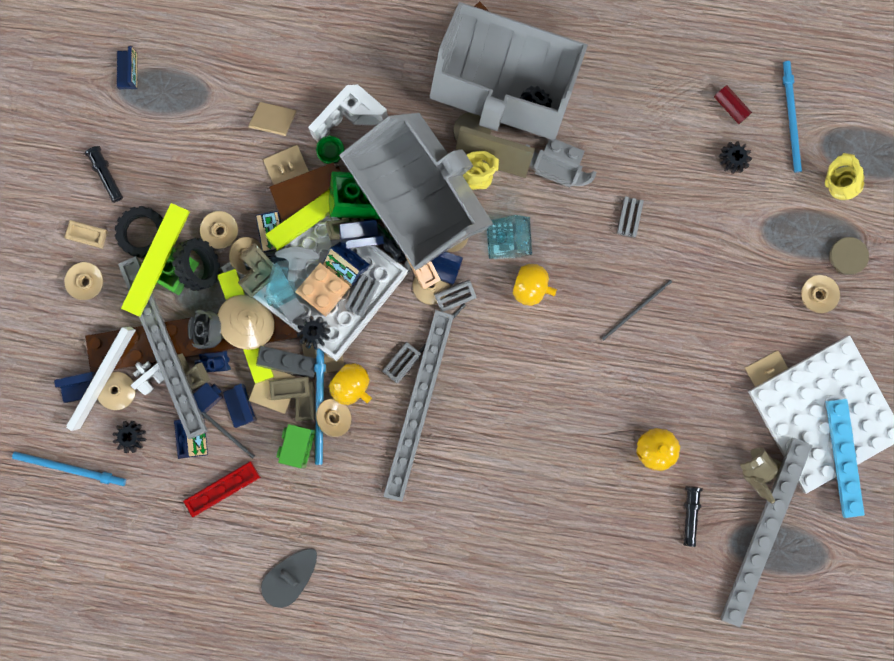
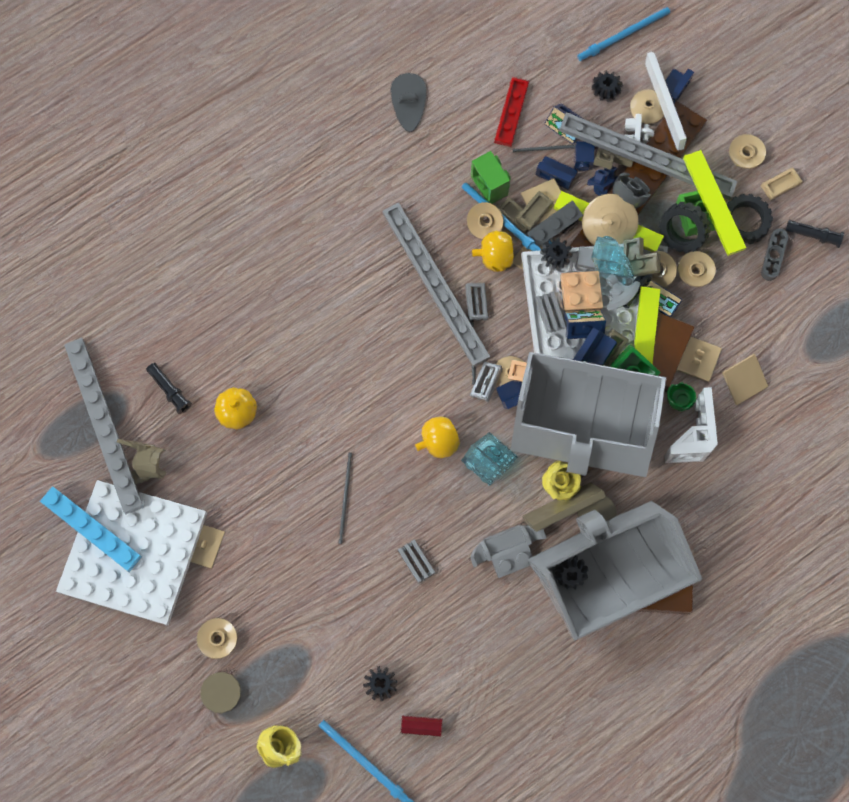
camera: 135 degrees right, 10 degrees down
none -> dark grey beam [761,228,788,281]

